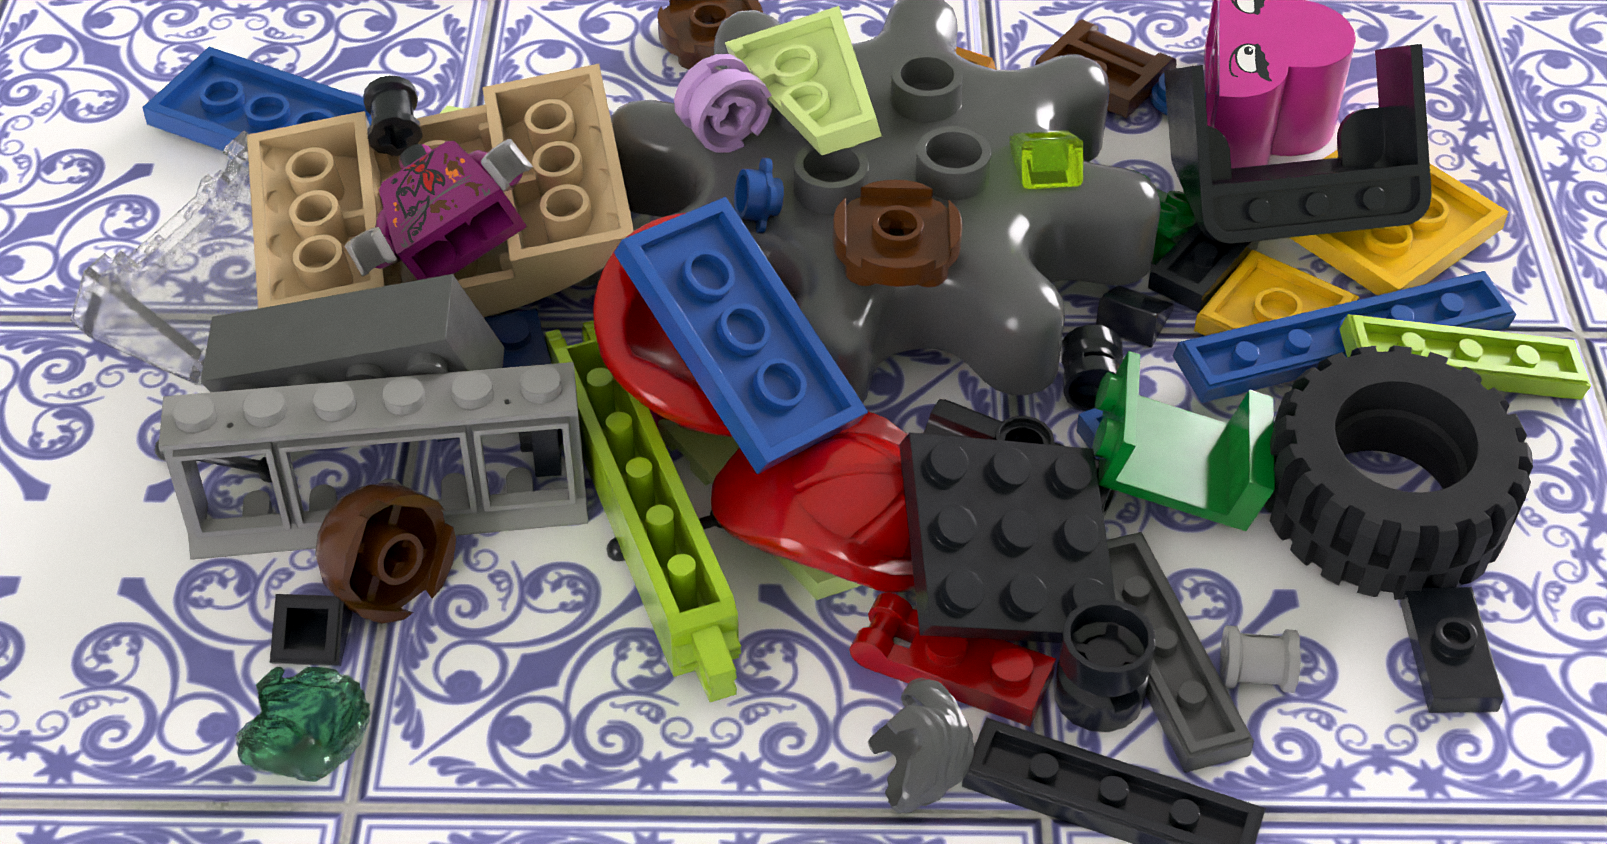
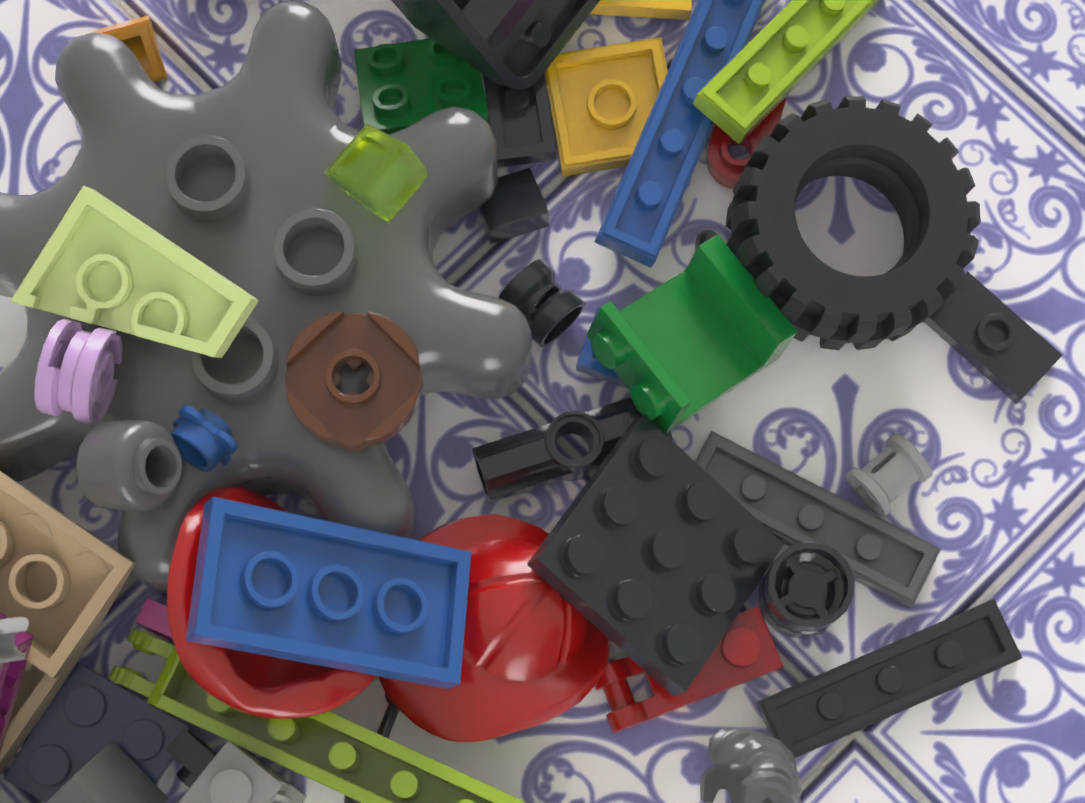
camera: 45 degrees left, 30 degrees up
none -> dark grey head [76,420,182,512]

